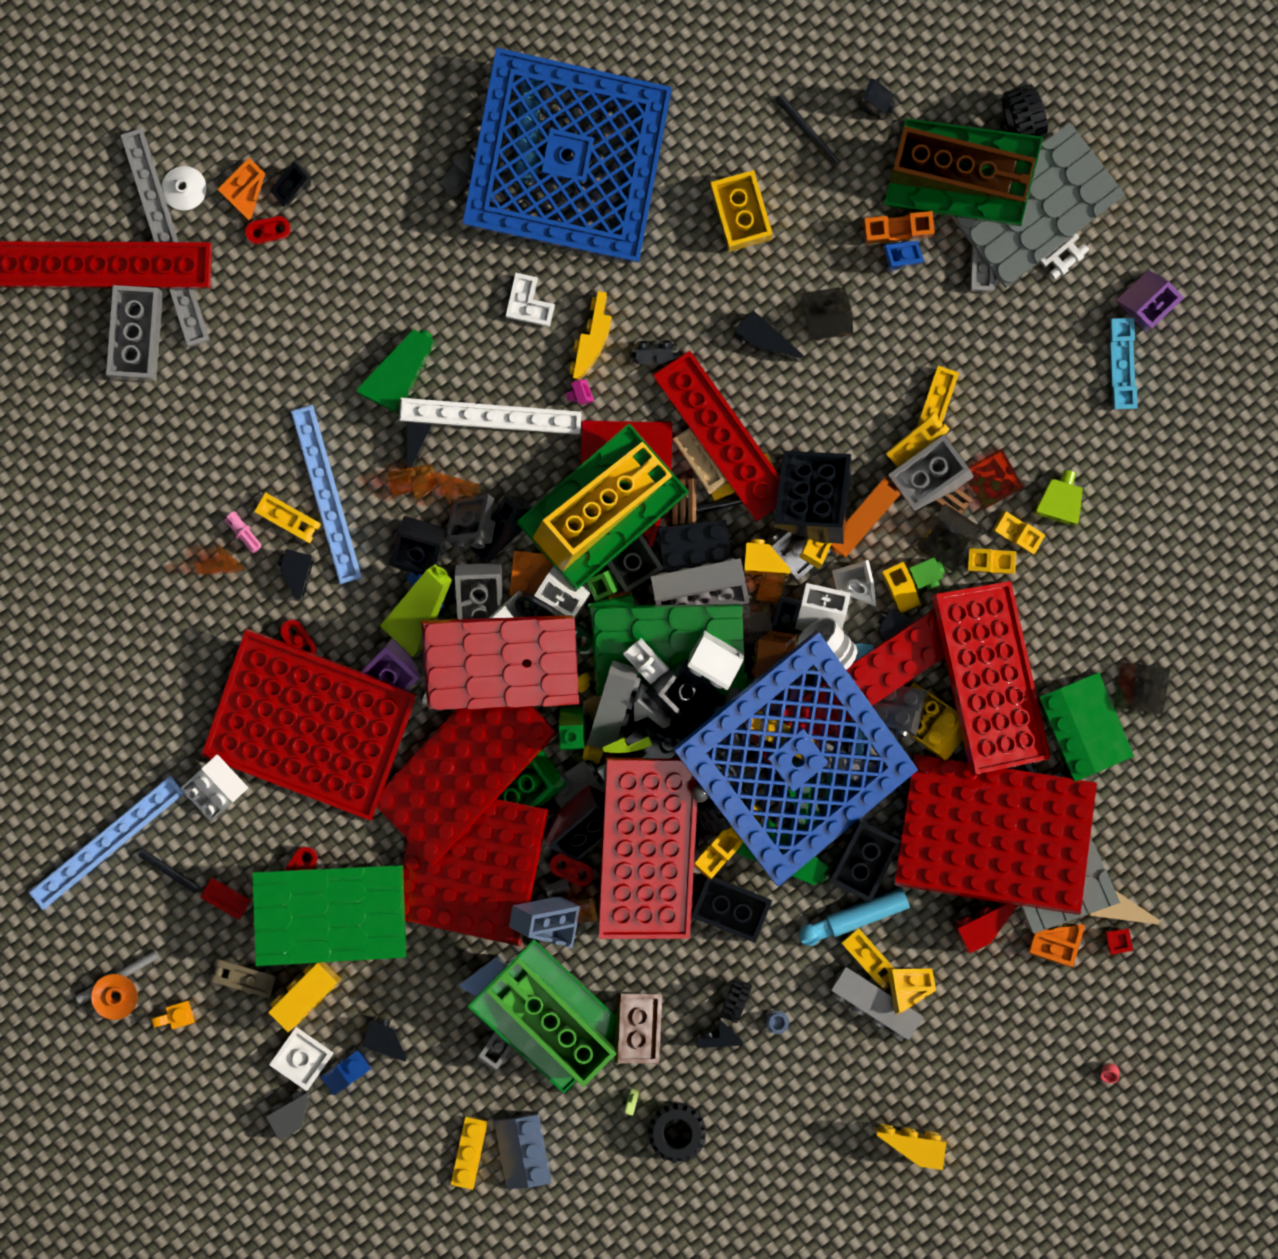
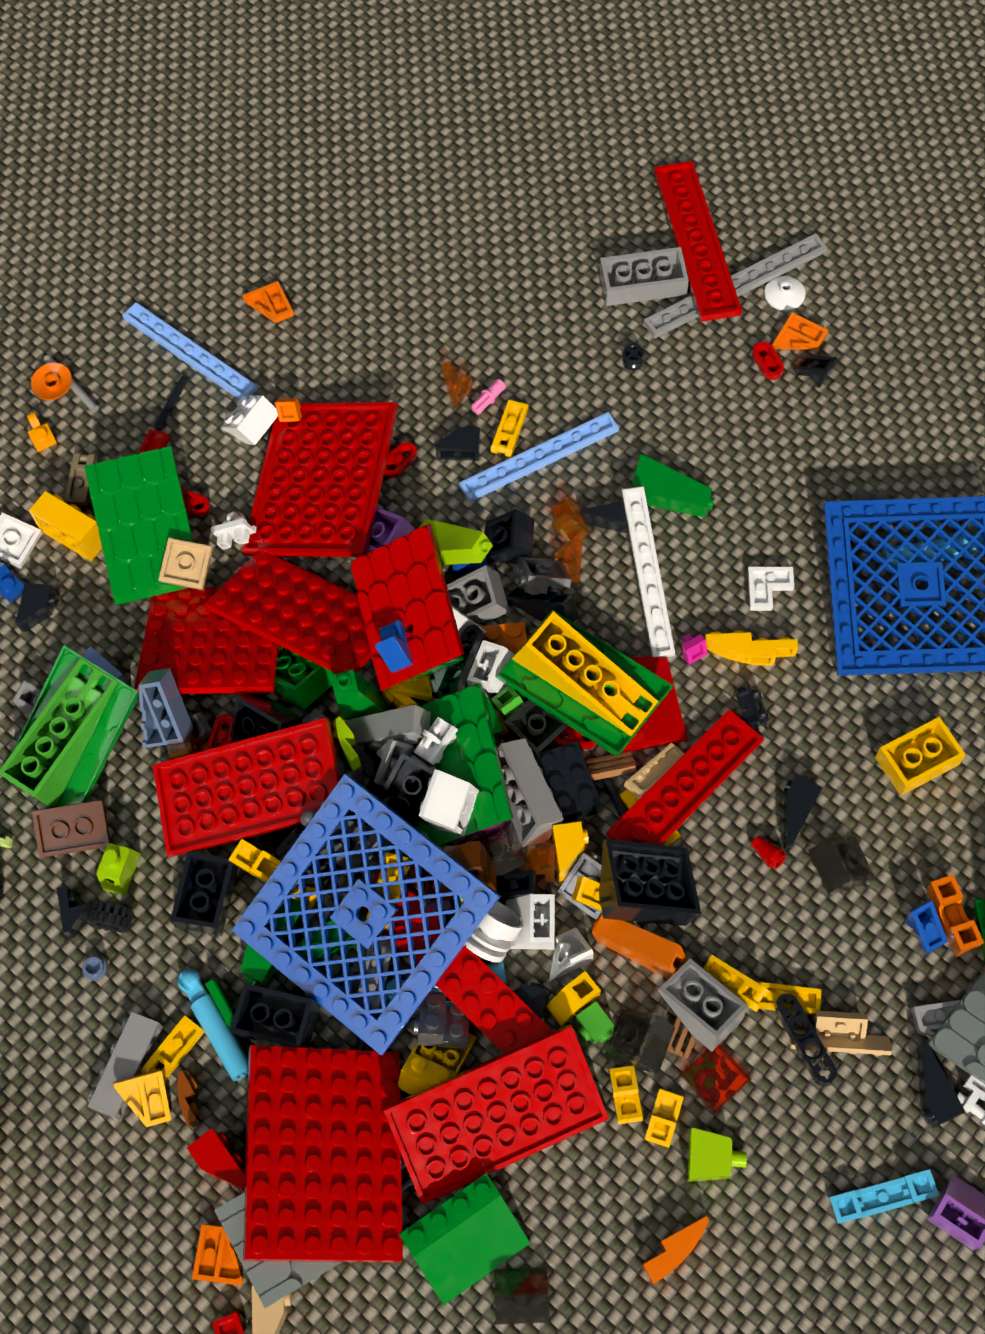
camera: 80 degrees right, 20 degrees down
none -> lime torso [97,843,141,896]
none -> tan plate [158,537,213,590]
none -> dark orange slope [177,1070,201,1129]
none -> green tile [205,979,235,1027]
none -> white hips [211,511,256,549]
none -> orange wing [242,281,294,323]
none -> orange tile [275,398,302,422]
none -> blue slope [375,620,413,673]
none -> black wheel [622,344,644,371]
none -> orange slope [642,1216,709,1285]
none -> red cone [751,835,787,870]
none -> black beam [775,993,837,1087]
none -> tan bracket [788,1011,892,1056]
none -> black slope [917,1041,965,1129]

